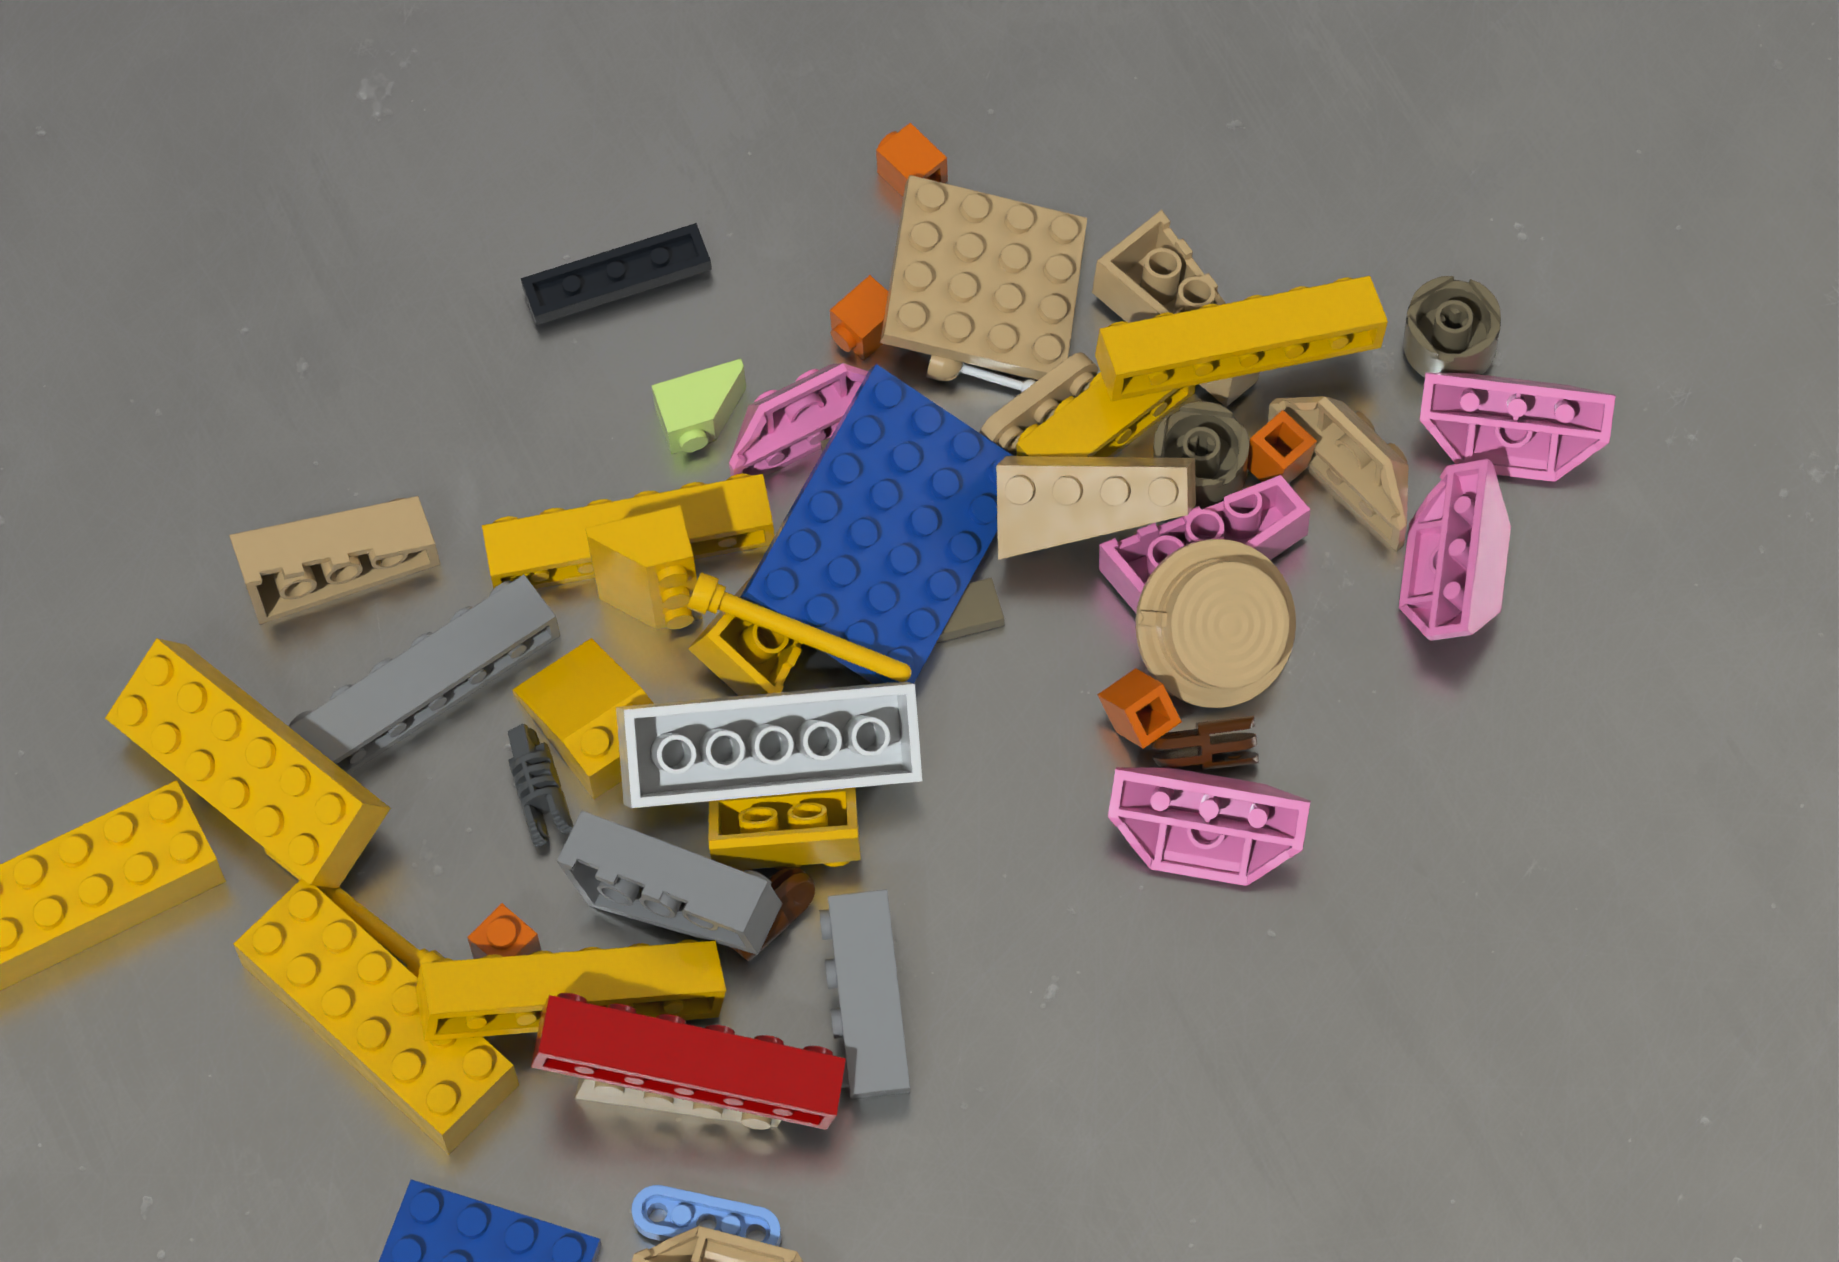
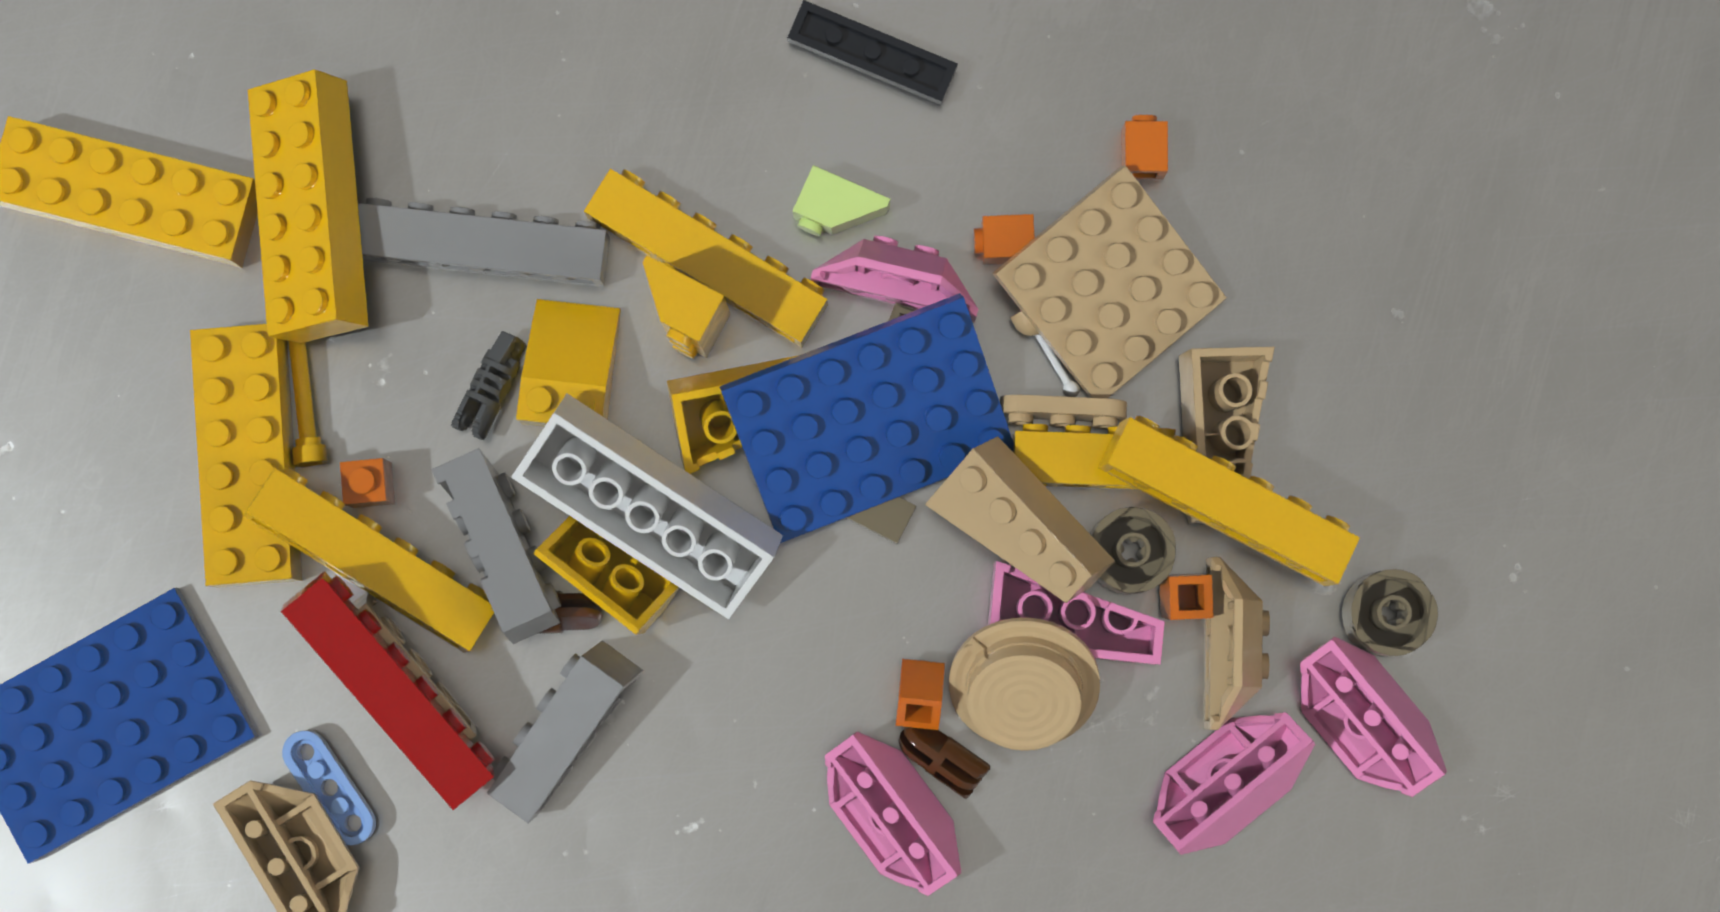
camera: 40 degrees right, 20 degrees up
tan wedge [229,496,441,625] -> none
yellow piece [687,572,911,682] -> none

